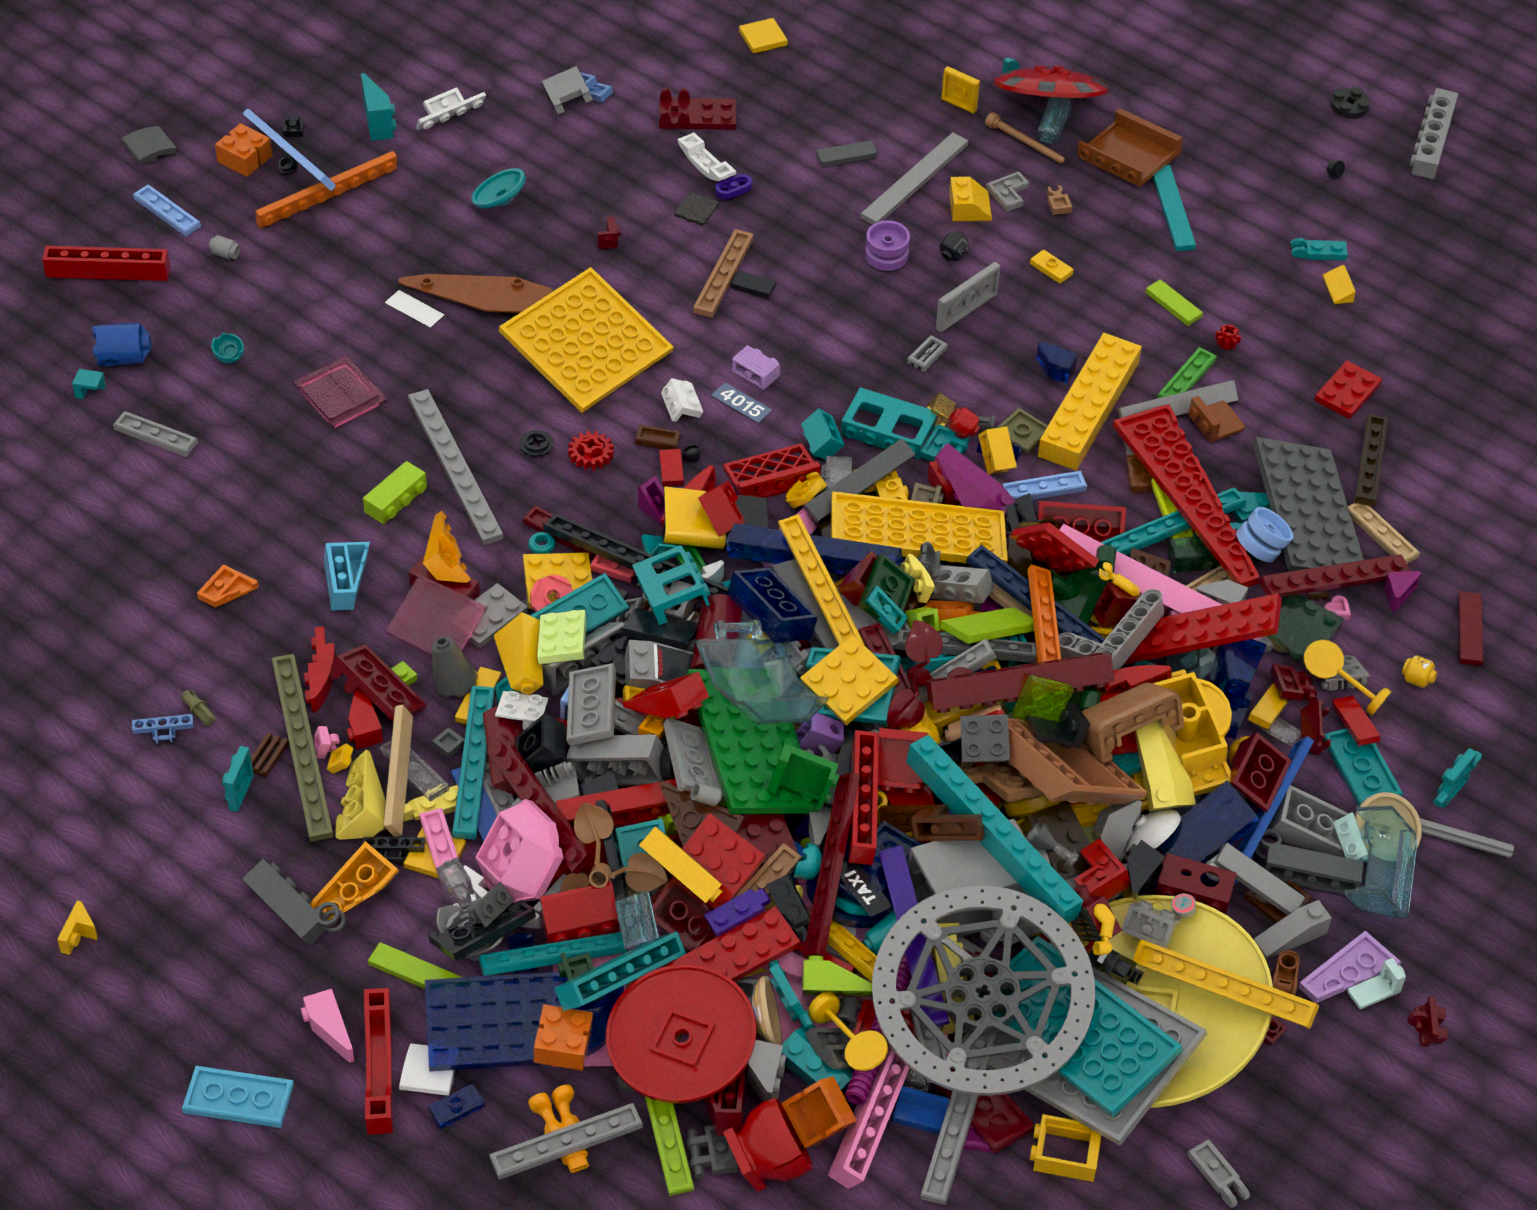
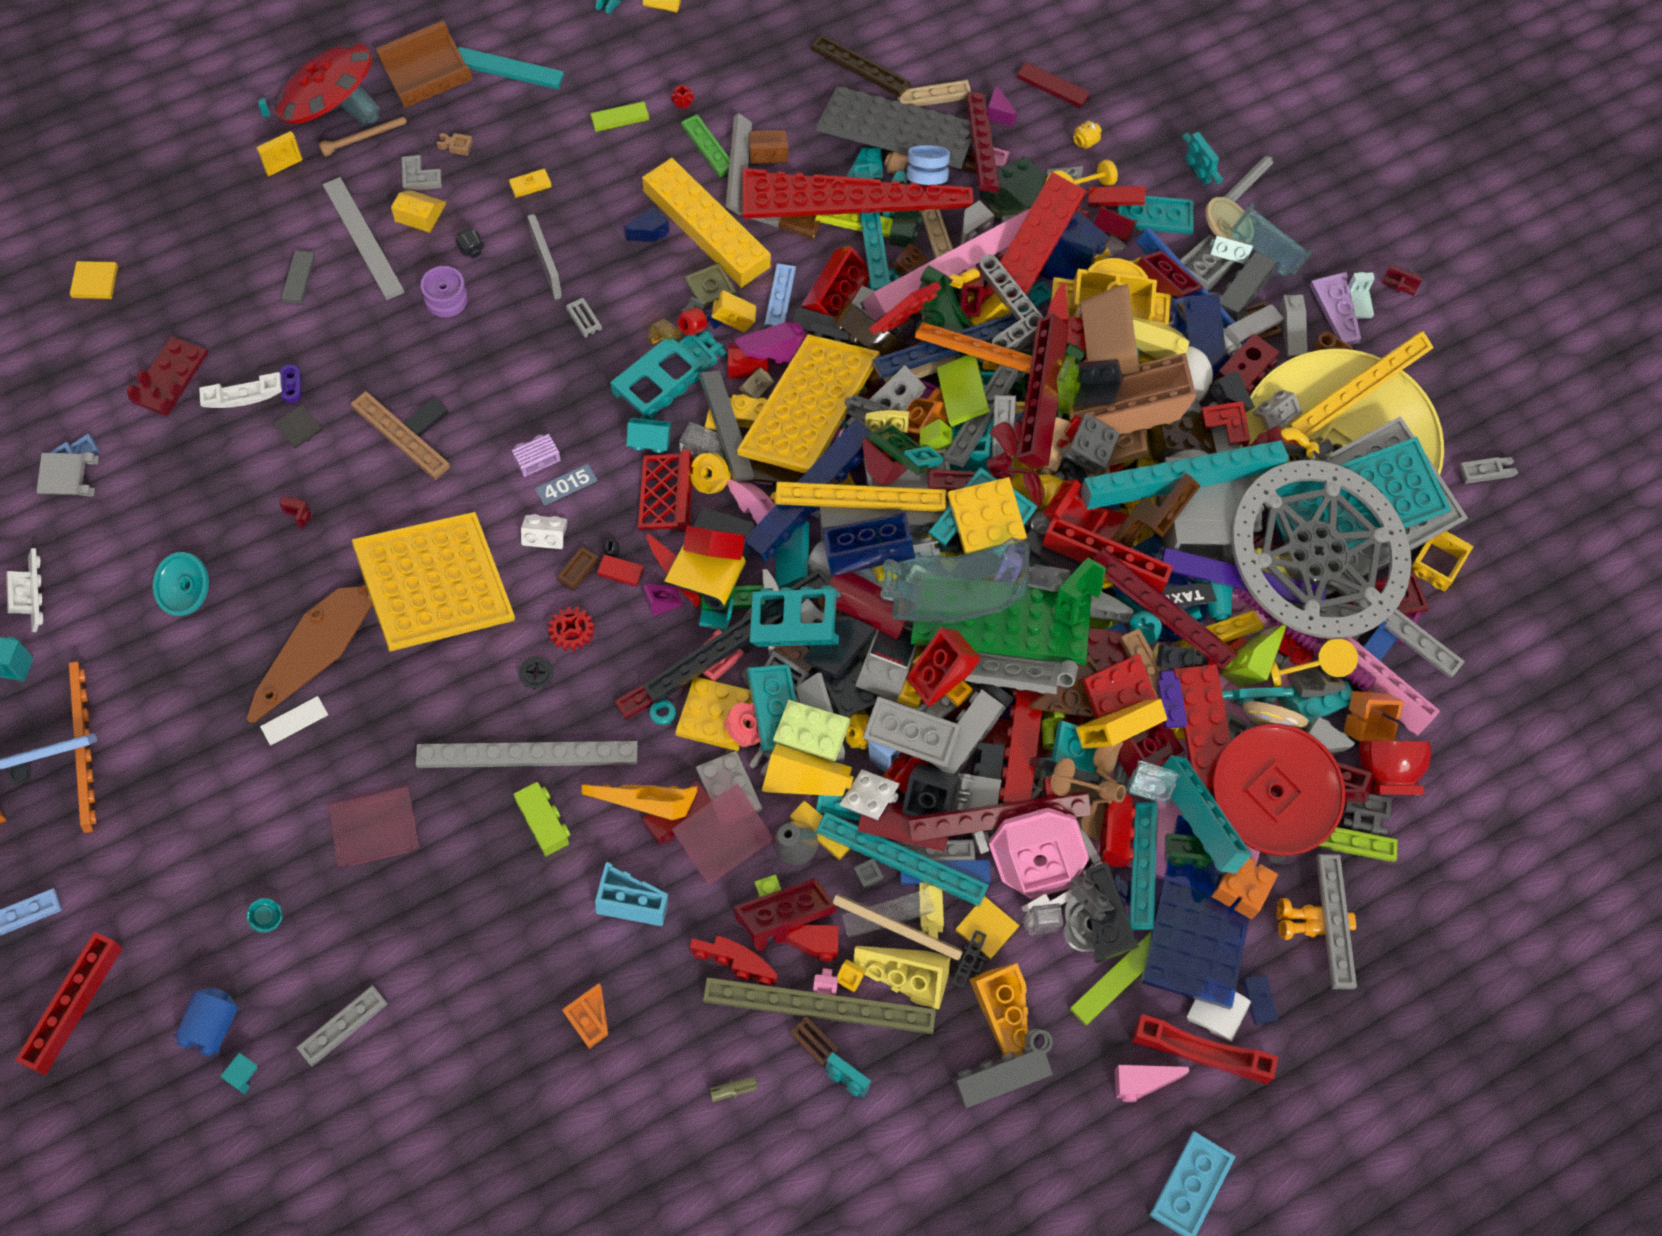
camera: 70 degrees left, 15 degrees up
medium blue piece [132,714,194,744] -> none
light grey brick [209,235,241,260] -> none
bright pink tile [419,808,460,874] -> none
piece [1026,823,1079,866] -> none
light grey tile [1171,893,1196,918] -> none
red plate [1314,360,1382,419] -> none

